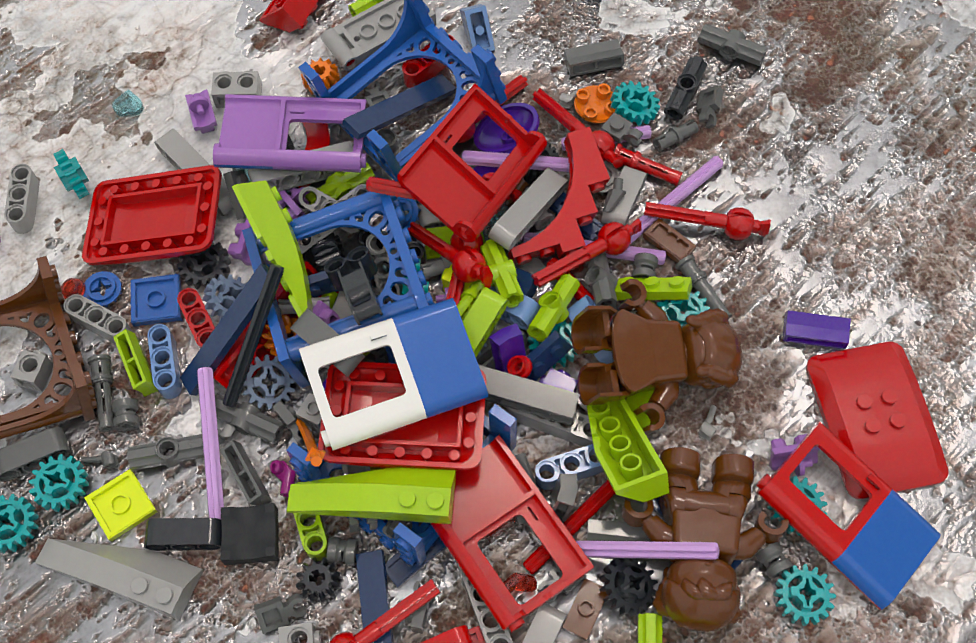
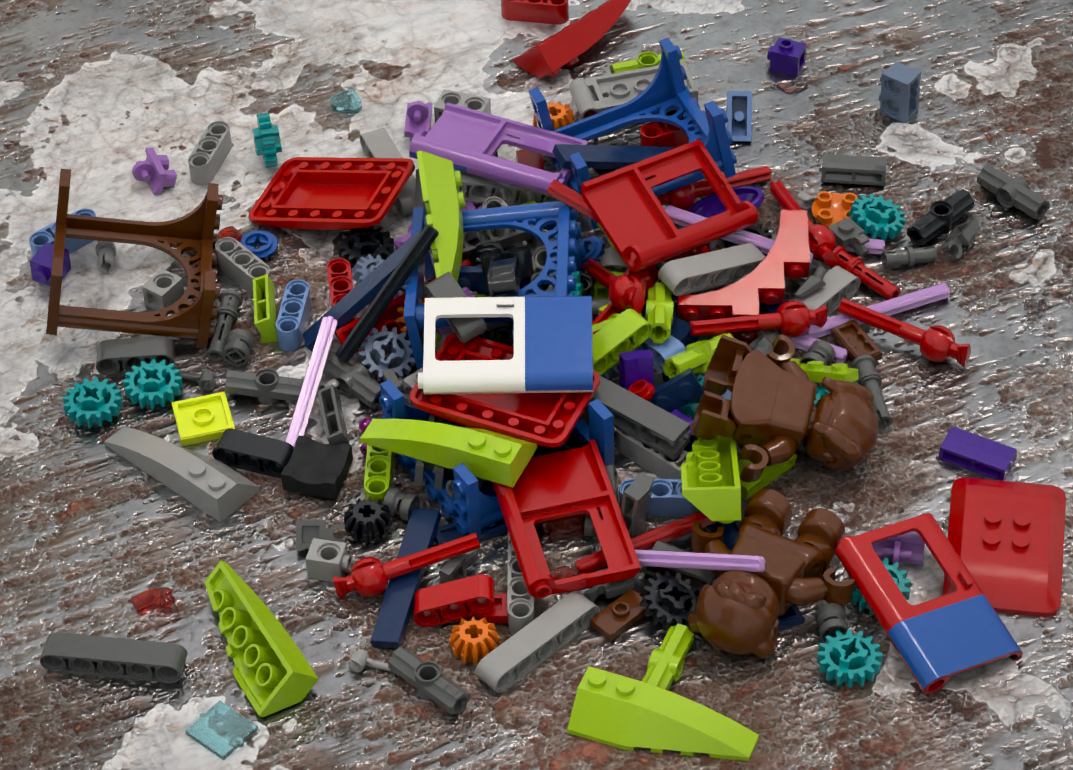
camera: 20 degrees right, 20 degrees down
blue tile [131,274,182,327] -> none
orange sword [295,419,326,466] -> none
light grey hand [698,405,717,441] -> none

